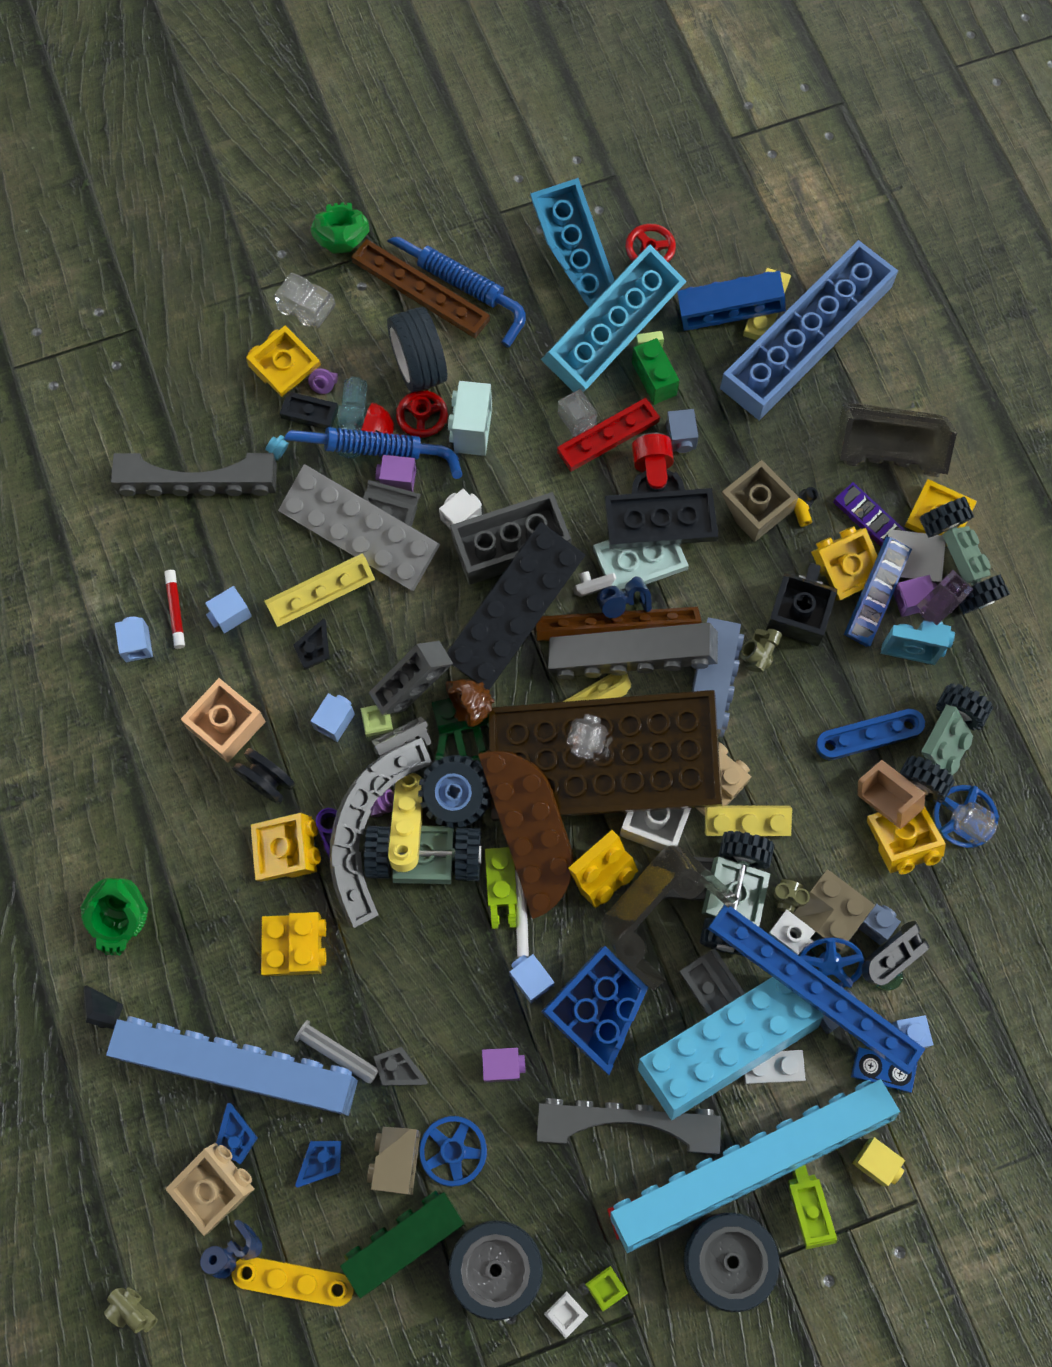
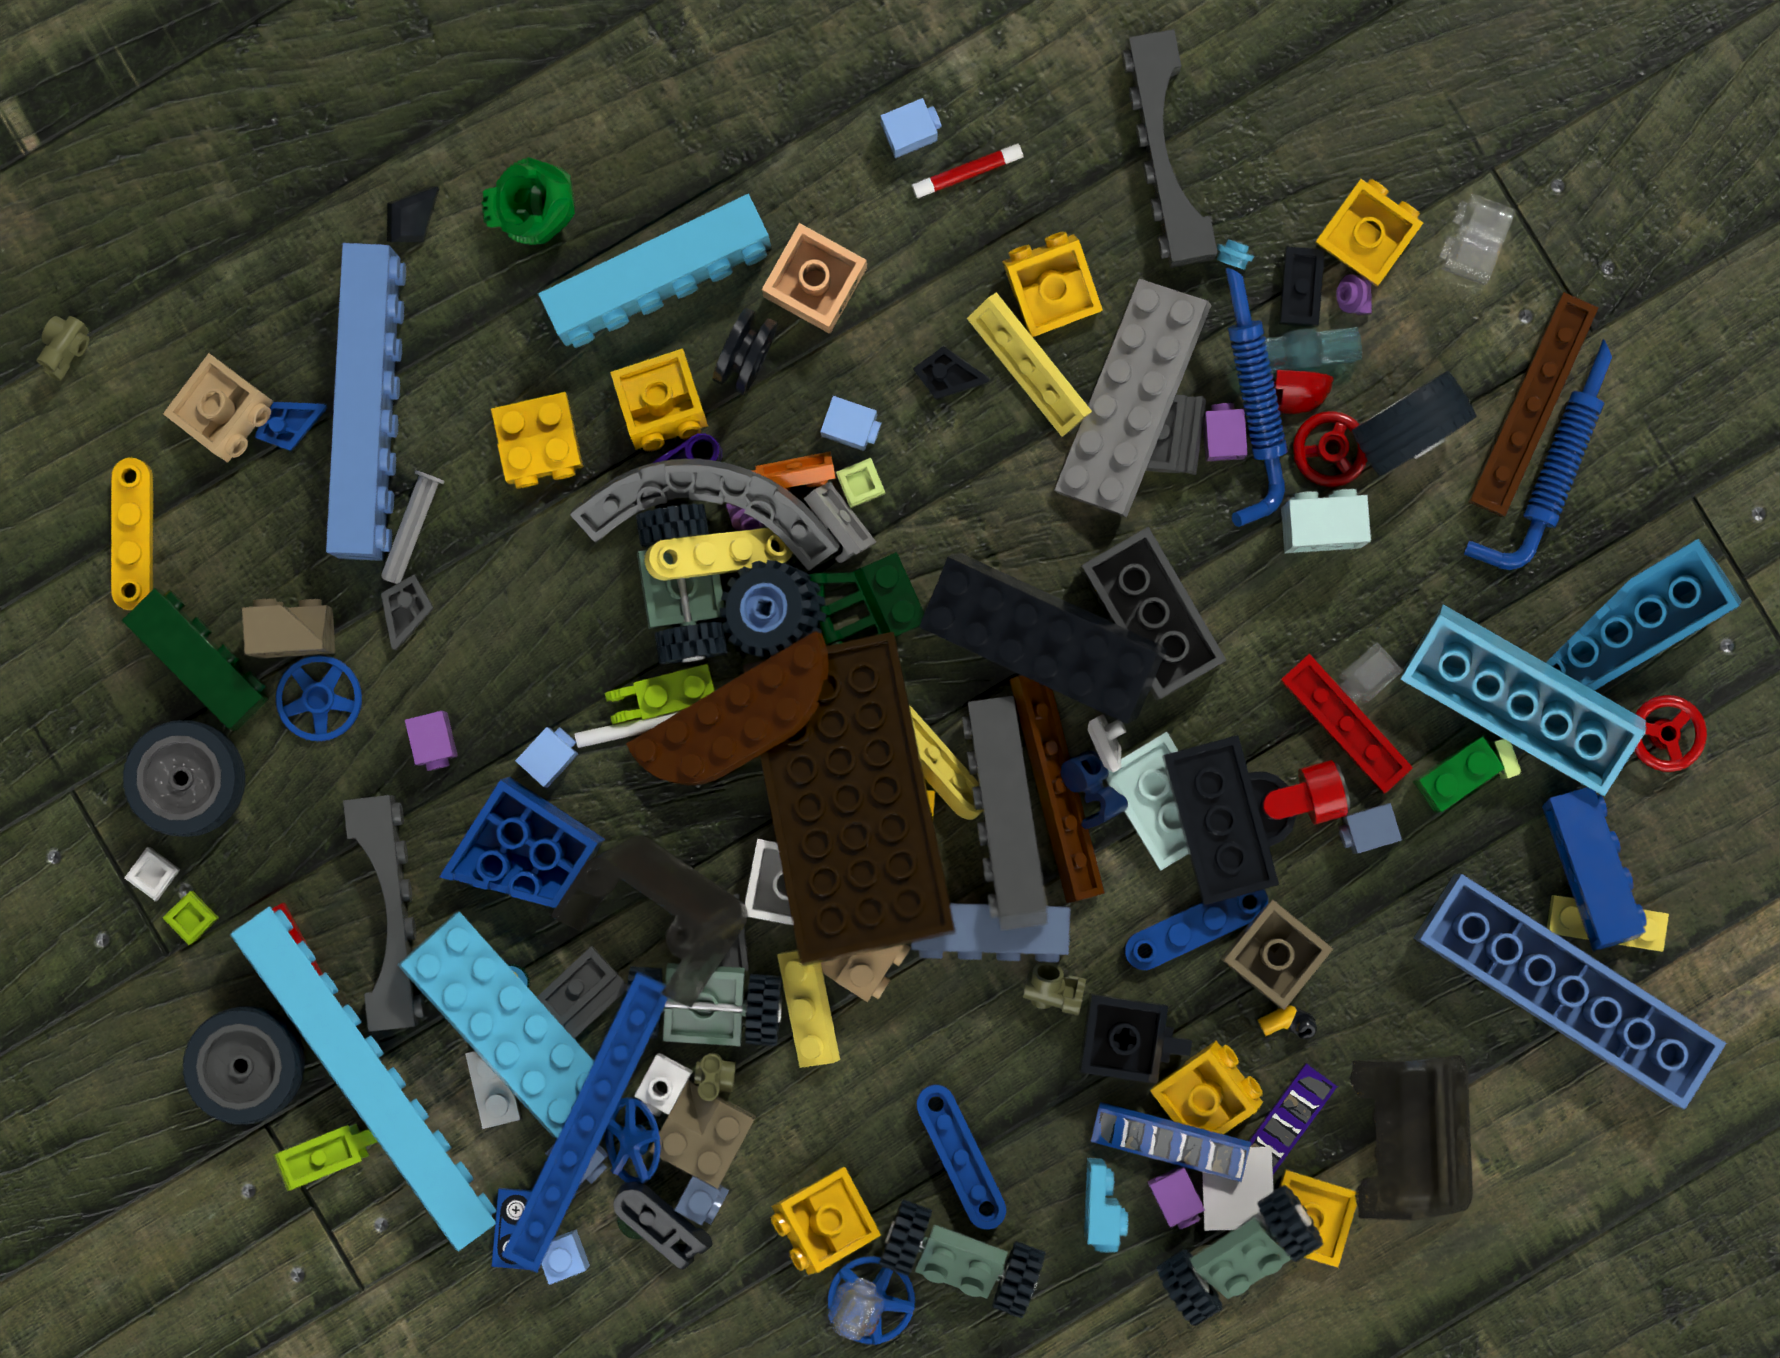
camera: 85 degrees right, 15 degrees up
dark blue leg [200,1220,262,1279] -> none
light blue brick [206,586,252,633] -> none
blue piece [295,1141,341,1188] -> none
green helmet [311,203,369,254] -> none
dark grey brick [369,641,453,715] -> none
white brick [439,489,482,530] -> none
reddish brown hair [445,679,495,727] -> none
clear head [567,714,608,759] -> none
yellow plate [568,830,638,908] -> none
light yellow brick [852,1137,905,1186] -> none
medium nougat panel [858,760,926,829] -> none
clear purple brick [917,570,973,625] -> none
none -> medium azure brick [538,193,772,348]
none -> orange plate [753,452,836,491]
none -> yellow plate [1002,231,1103,337]
none -> blue plate [1124,889,1269,970]

